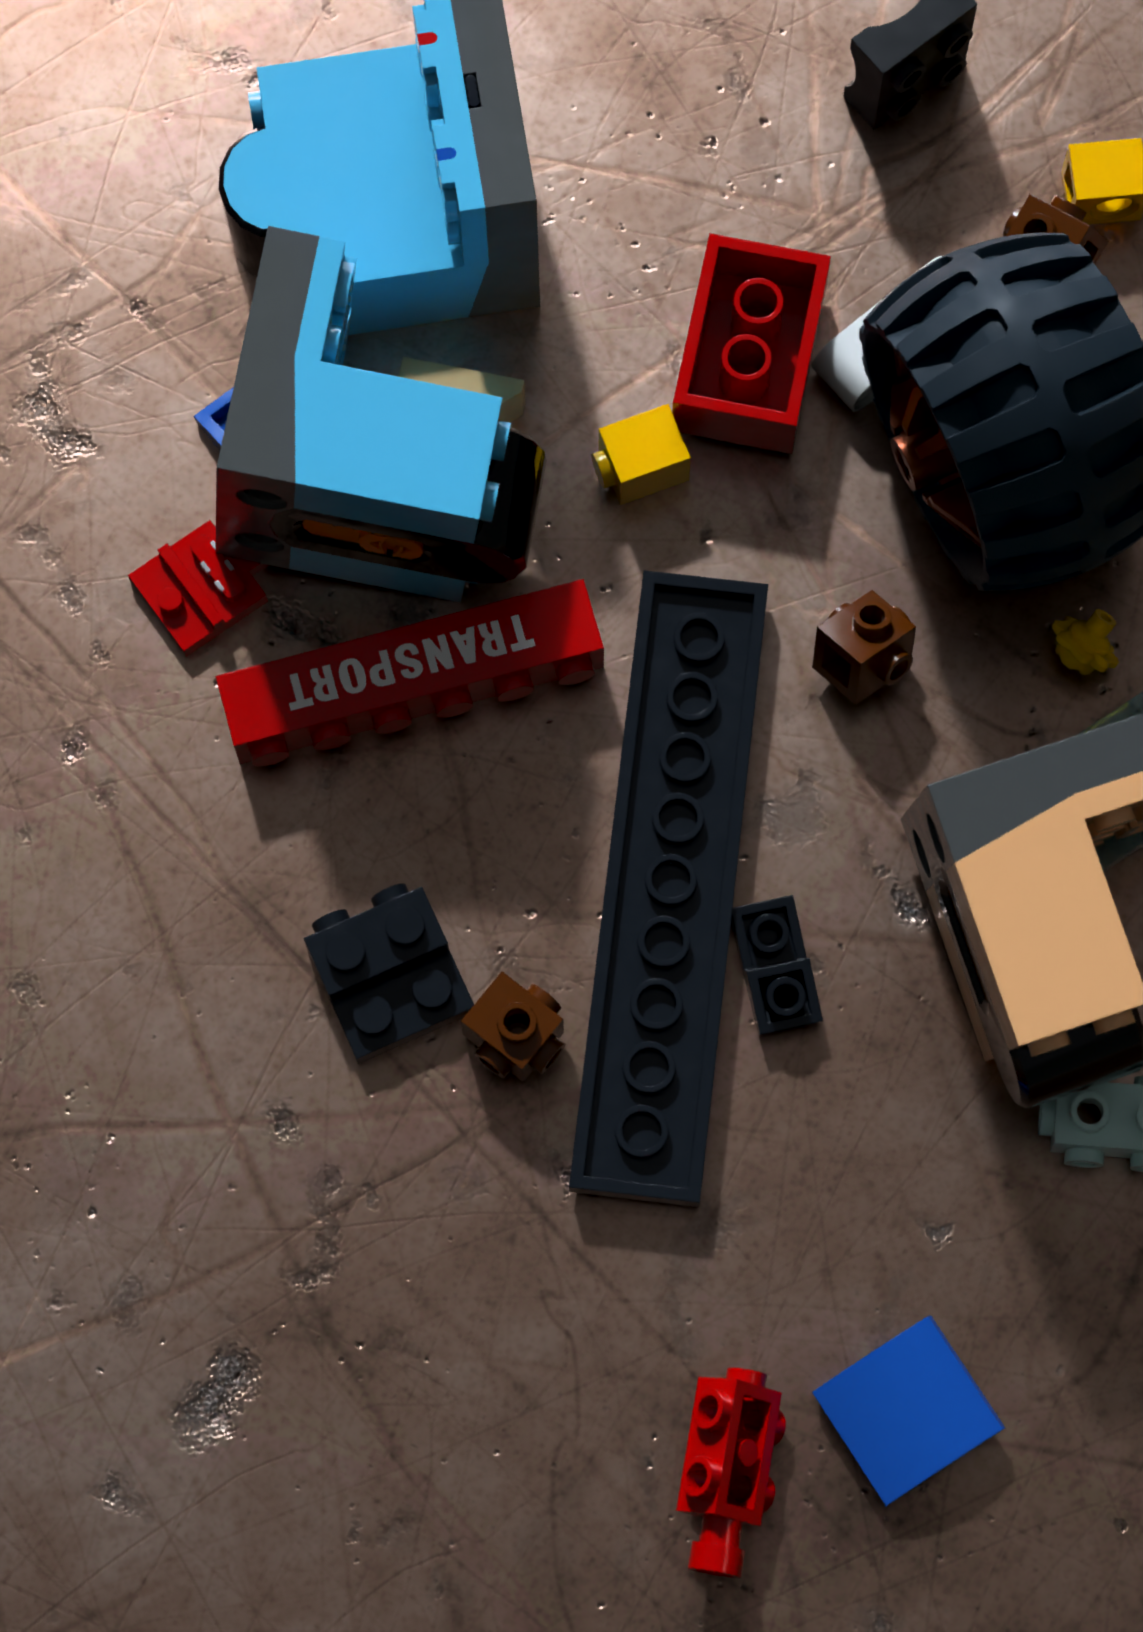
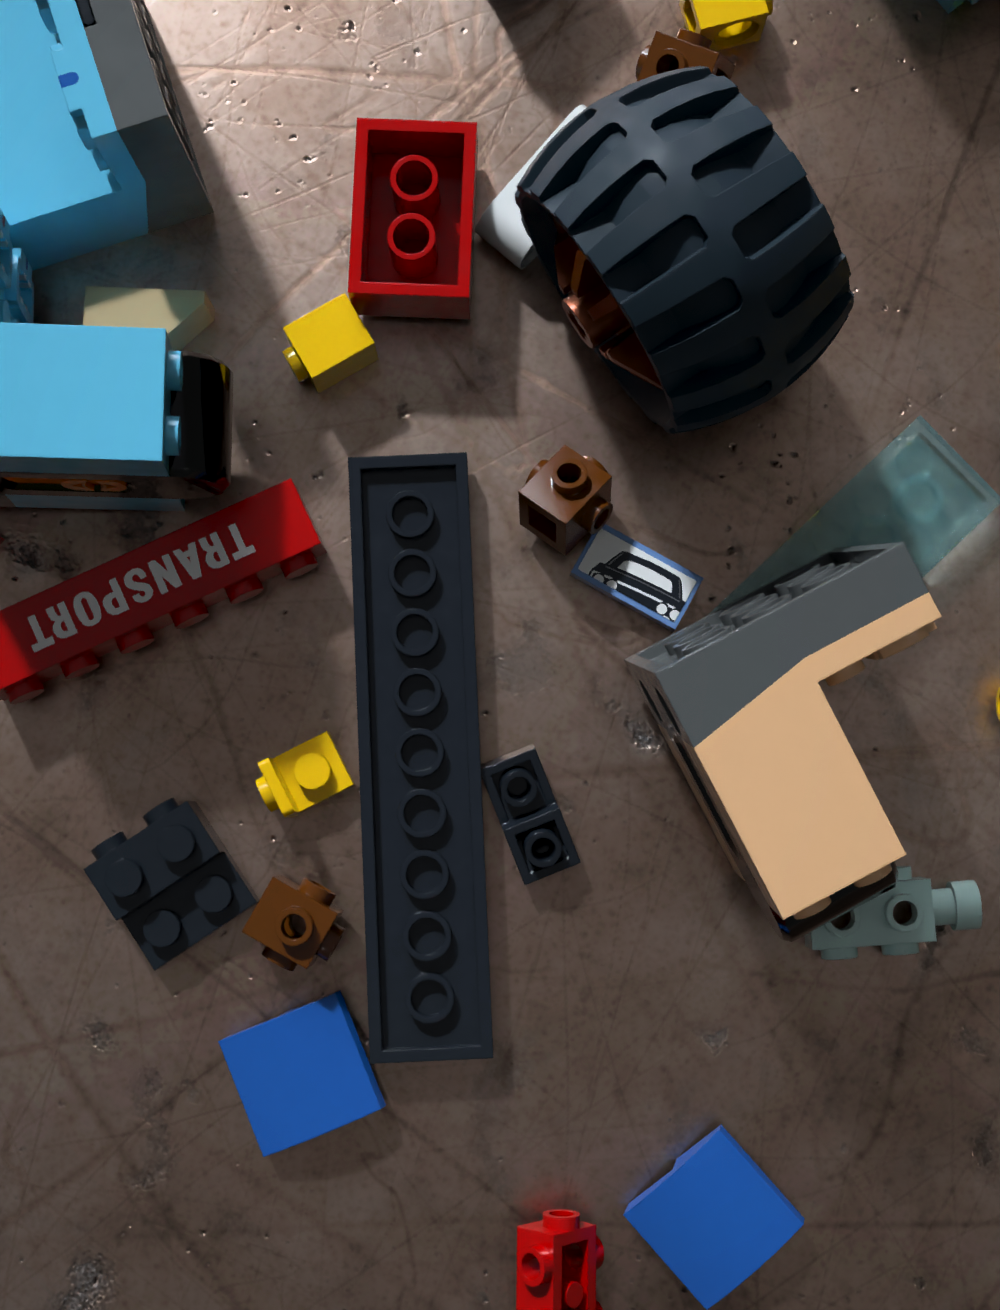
camera: 10 degrees left, 10 degrees up
yellow plant [1051,609,1119,675] -> none
none -> blue slope [218,990,386,1157]
none -> yellow bracket [255,731,355,818]
none -> tile [570,524,704,632]

